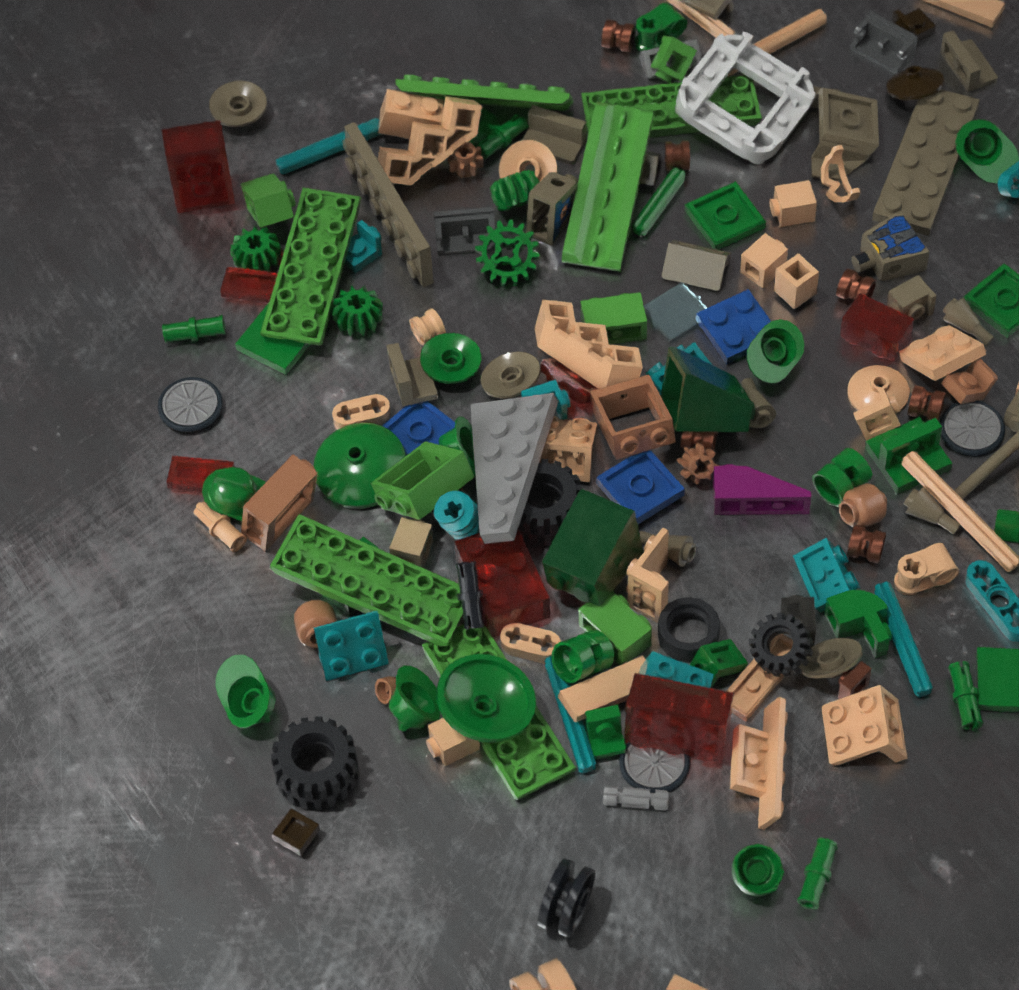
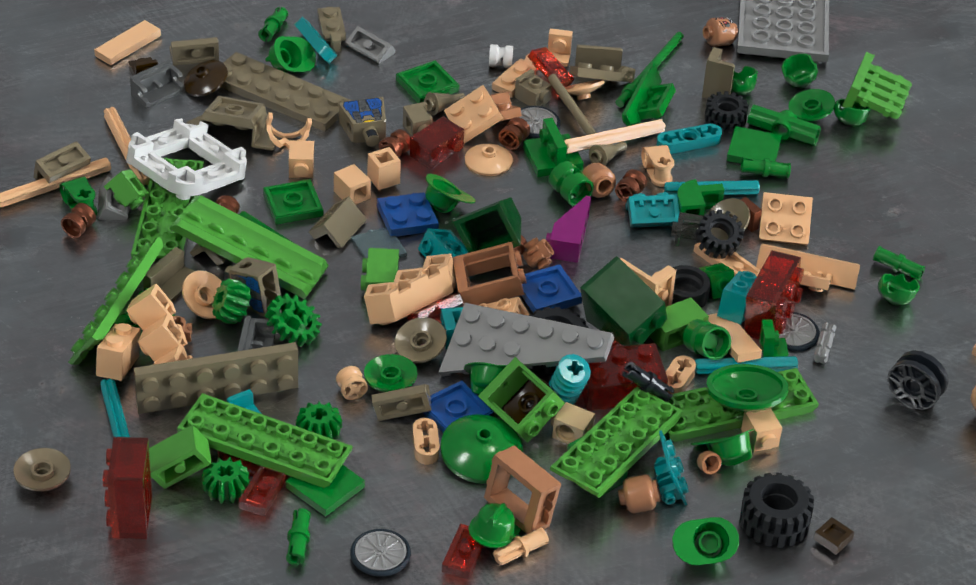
camera: 85 degrees left, 15 degrees down
light nougat bracket [853,387,901,441] -> none

